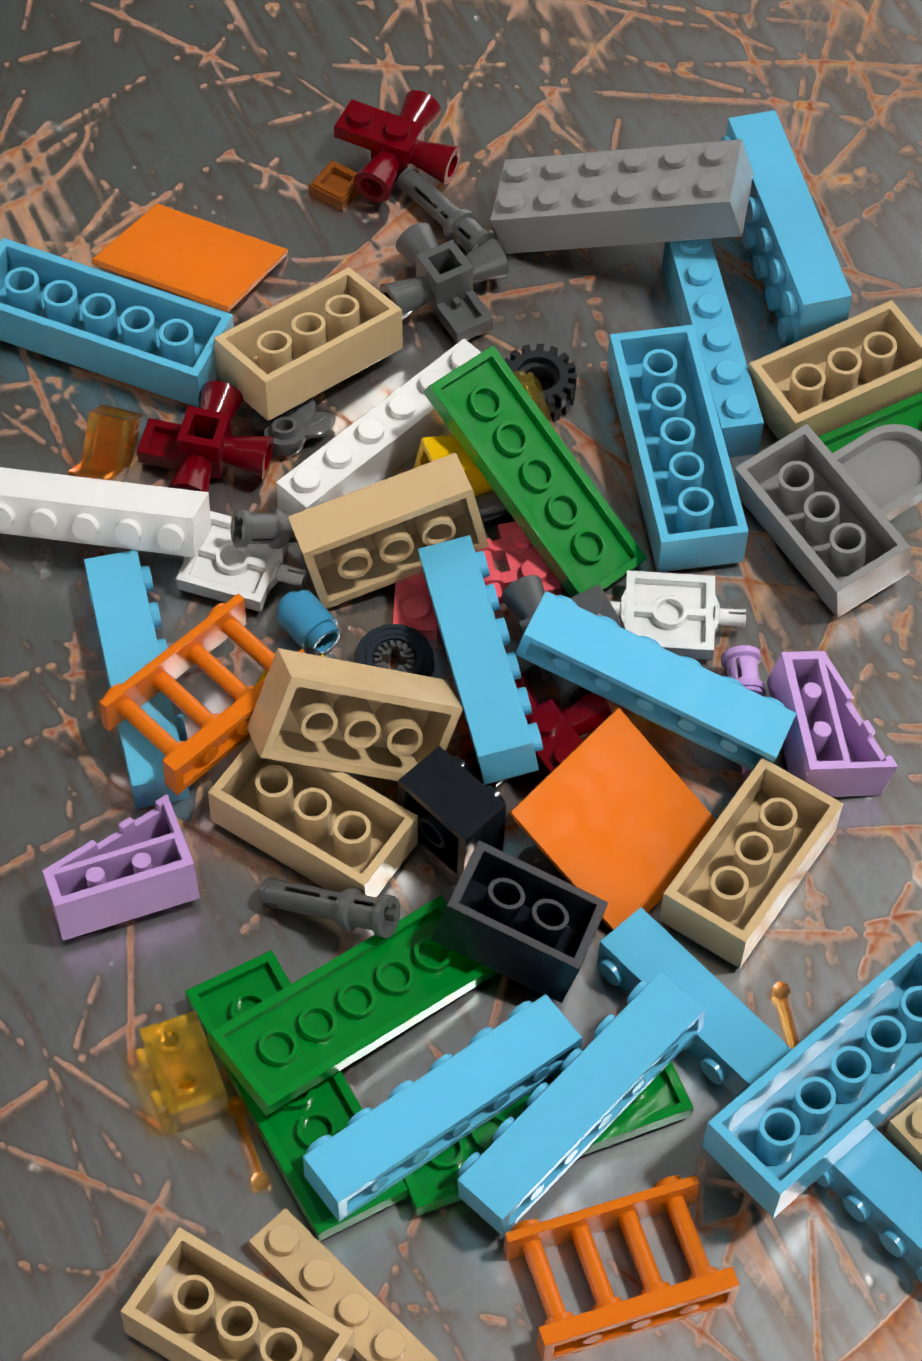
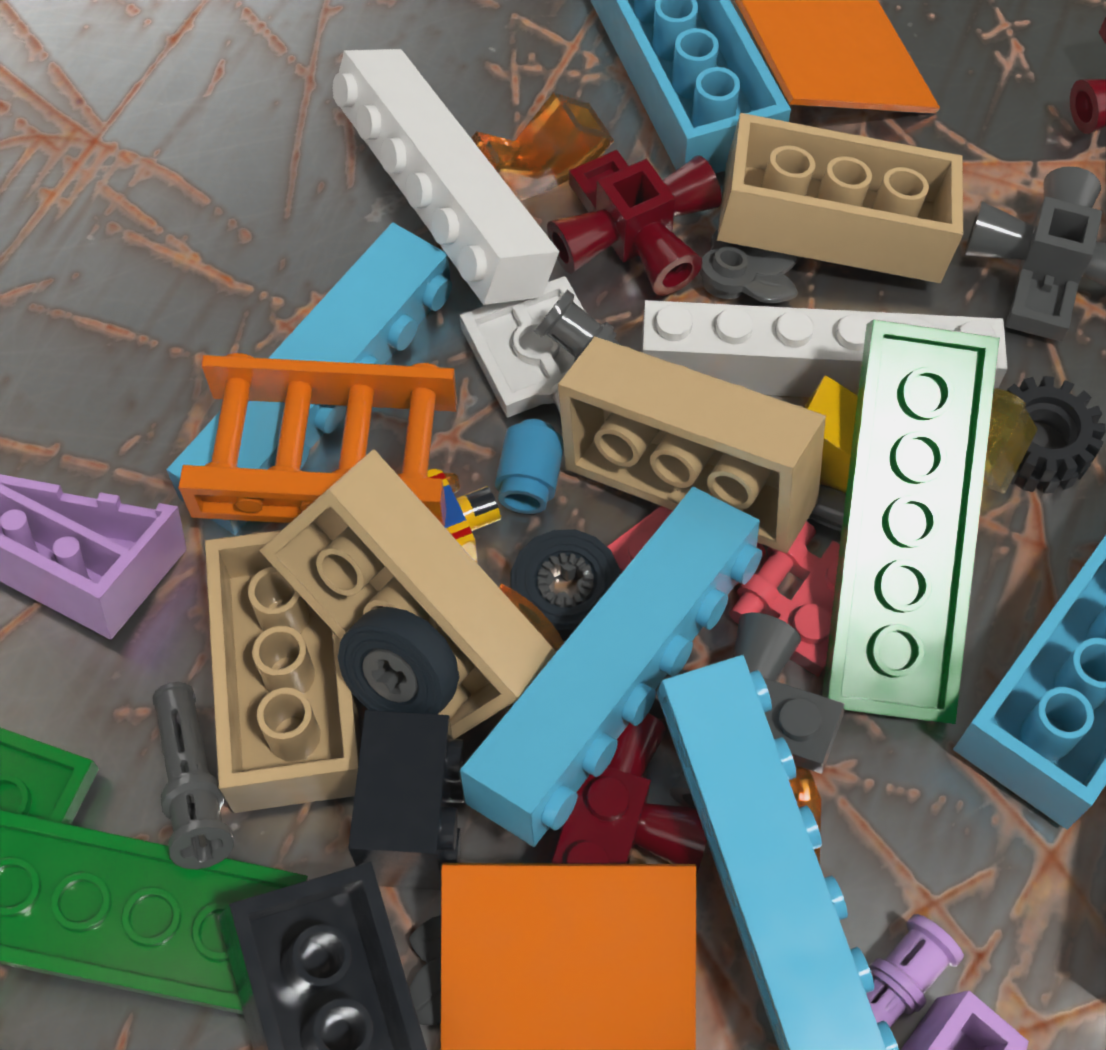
camera: 50 degrees right, 5 degrees up
dark orange tile [309,160,359,211] -> none
white plate [610,570,746,660] -> none
none -> black bush [337,607,460,714]

